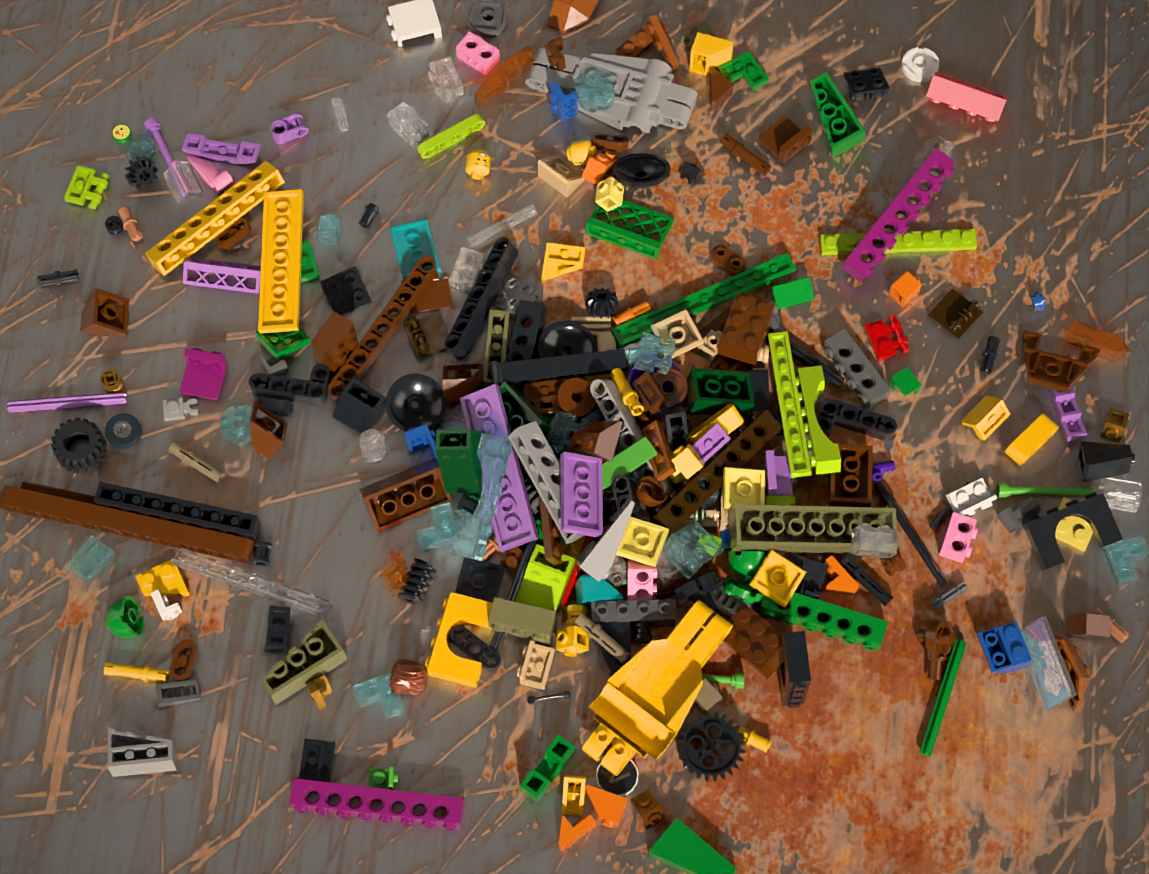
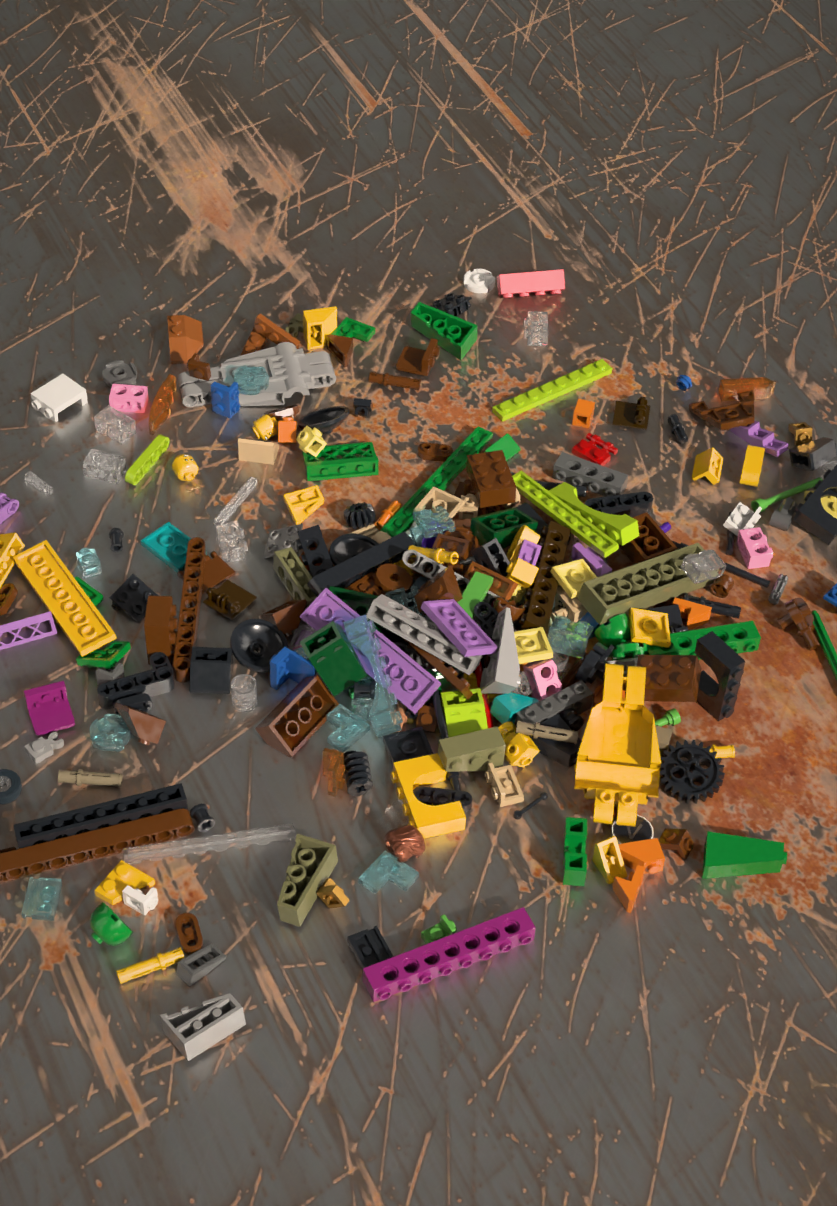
camera: 35 degrees left, 20 degrees down
black hinge [264,605,291,653] -> none
black beam [444,237,518,360] -> none
magenta brick [842,148,955,282] -> none
green panel [889,367,922,396] -> none

